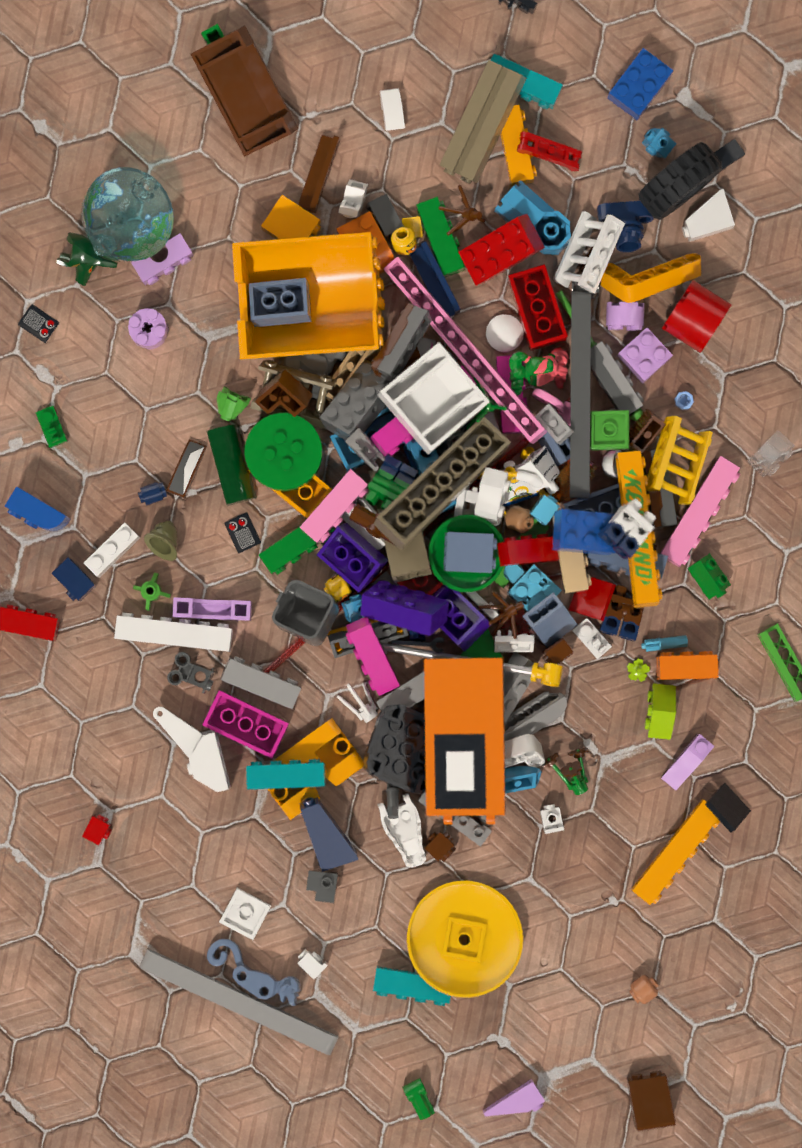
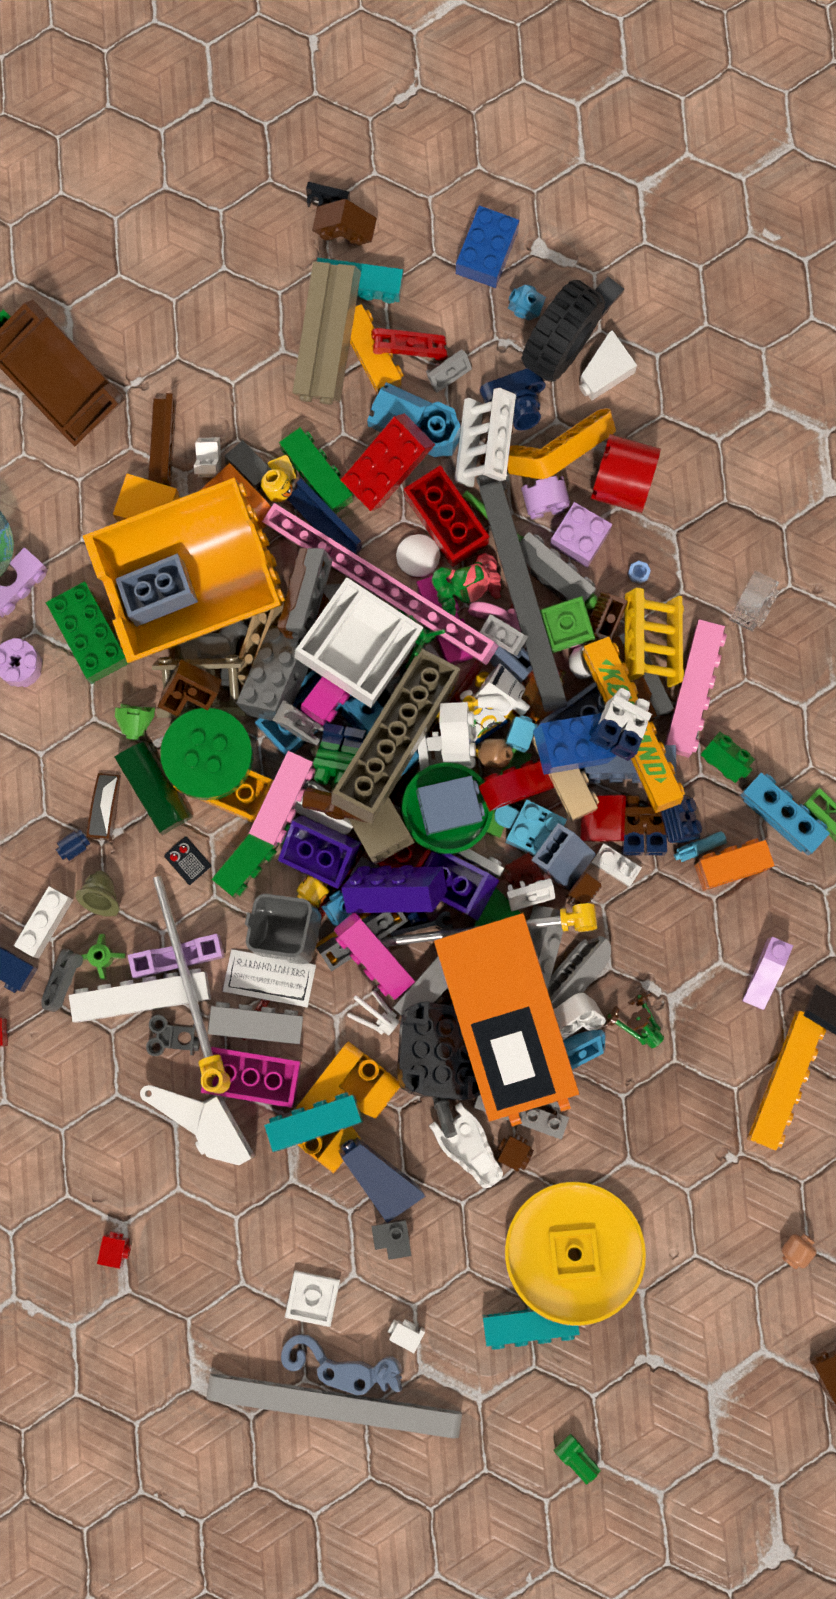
camera: 15 degrees left, 5 degrees down
white slope [380,88,405,131] -> none
reddish brown plant [439,185,485,236] -> none
reddish brown plant [478,592,524,639] -> none
lavender slope [483,1079,545,1116] -> none
white brick [540,804,564,834] -> none
lime plant [627,658,650,682] -> none
lime brick [644,683,676,740] -> none
none -> dark grey plate [41,949,83,1012]
none -> green brick [45,581,130,684]
none -> flat silver piece [153,876,231,1094]
none -> white sticker [222,949,316,1007]
none -> reddish brown brick [312,199,377,246]
none -> light grey plate [426,349,472,393]
none -> dark blue brick [661,795,702,843]
none -> dark azure brick [740,772,830,856]

